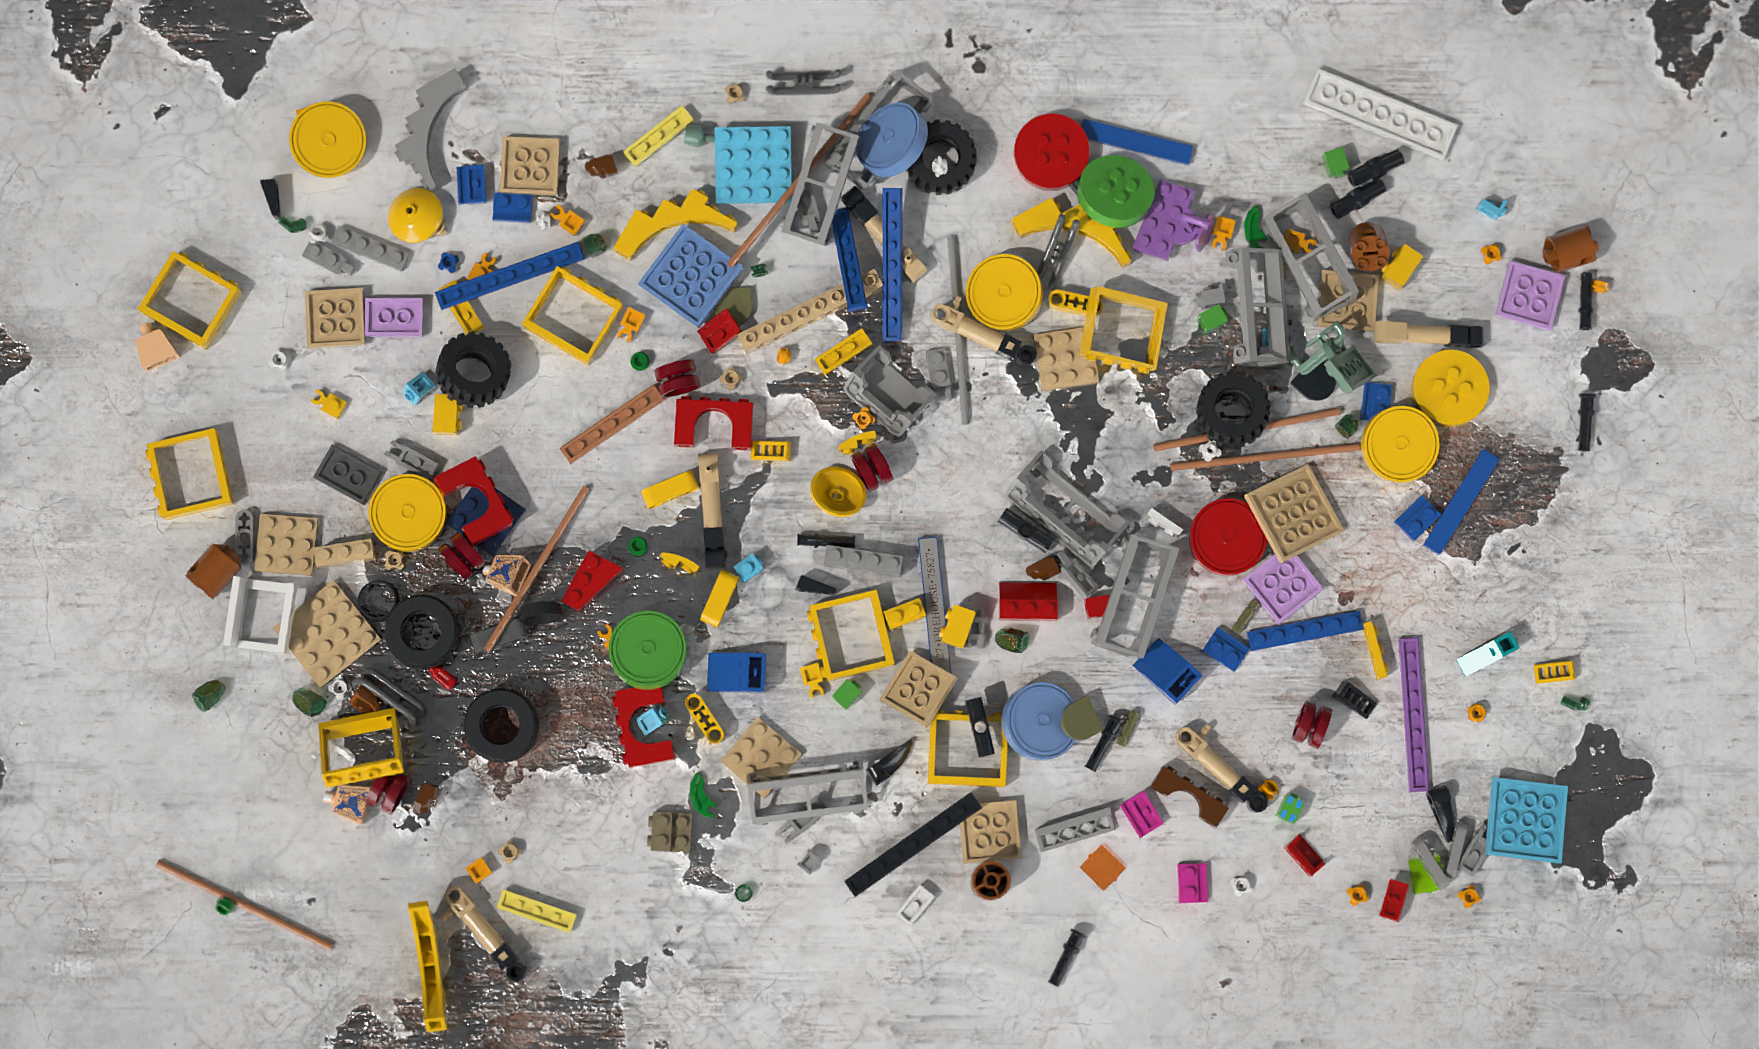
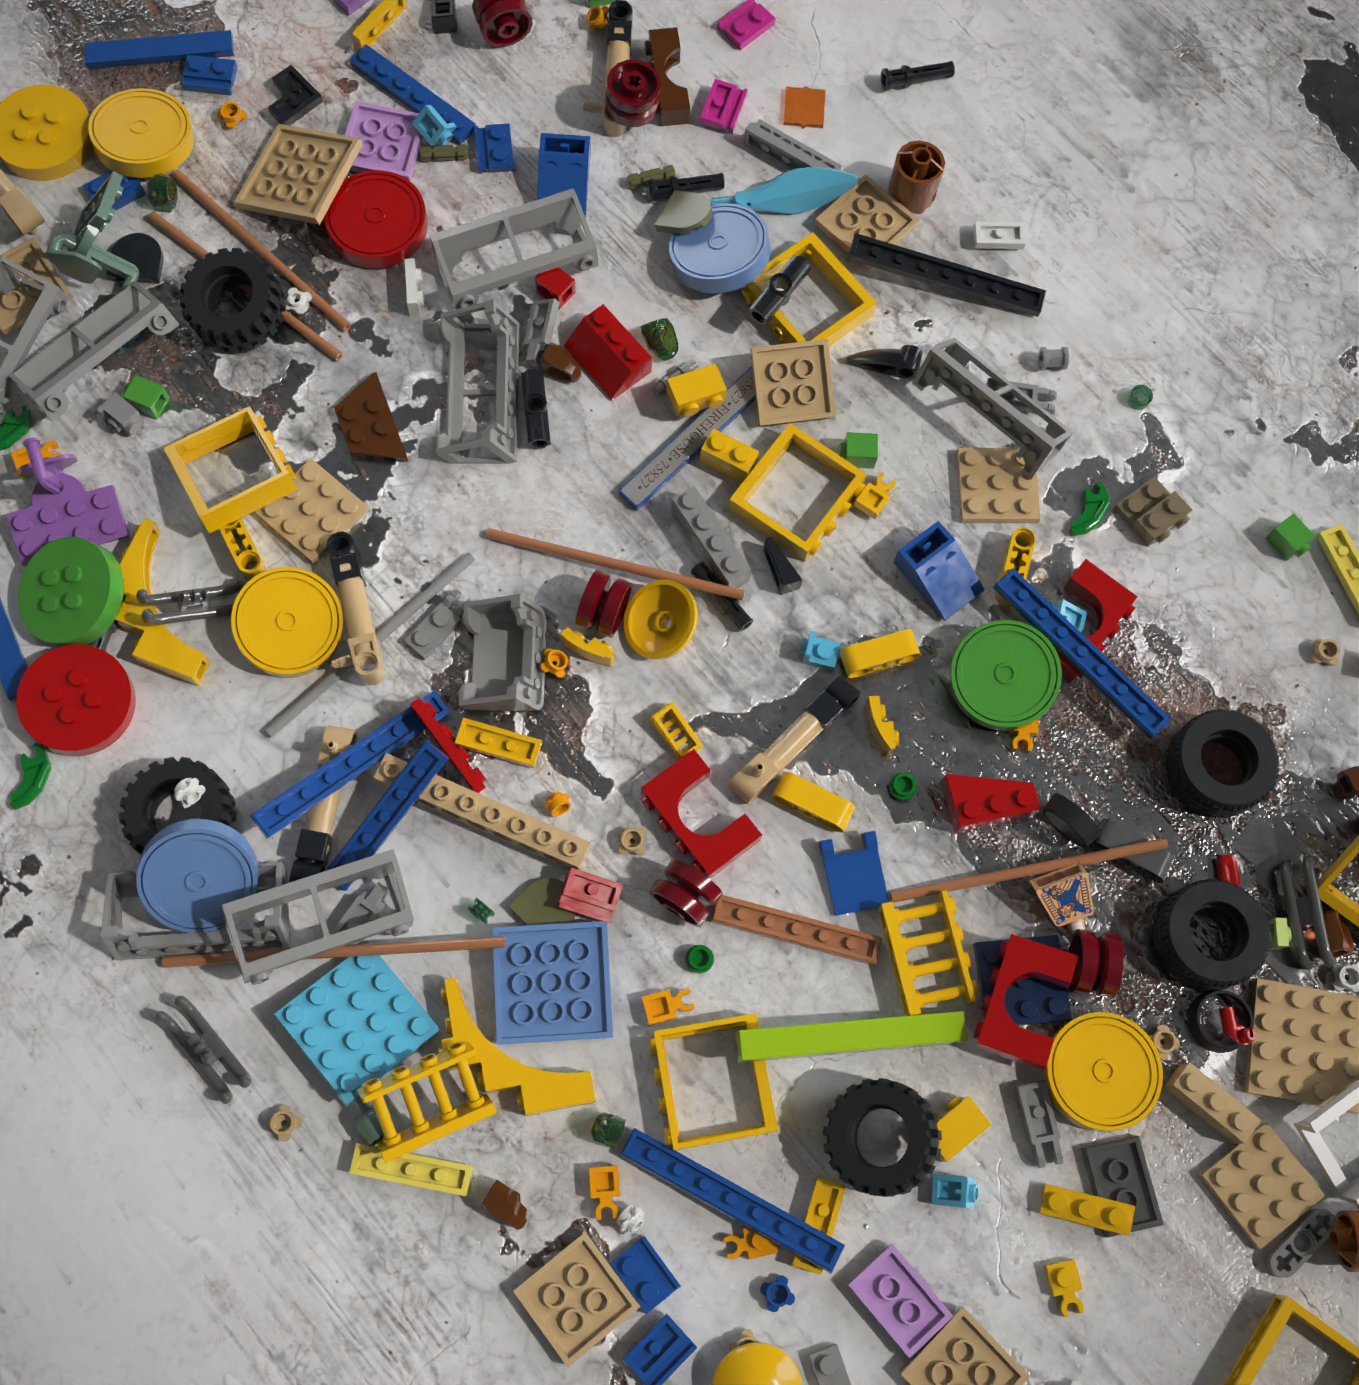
camera: 130 degrees left, 10 degrees down
none -> green piece [10,743,52,810]
none -> light orange plate [217,102,247,129]
none -> black plate [268,65,323,126]
none -> reddish brown wing [334,372,408,462]
none -> yellow fence [357,1041,497,1163]
none -> red plate [410,697,486,793]
none -> medium azure bracket [412,105,457,146]
none -> nougat piece [487,528,745,600]
none -> dark red wheel [605,60,661,127]
none -> medium azure animal [711,167,859,214]
none -> lime tile [735,1011,968,1063]
none -> blue flag [819,831,889,916]
none -> yellow fence [877,890,978,1016]
none -> blue tile [993,568,1171,739]
none -> yellow plate [1039,1183,1135,1236]
none -> red arm [1219,1007,1256,1045]
none -> bright green brick [1266,513,1315,561]
none -> yellowish green plate [1268,918,1291,950]

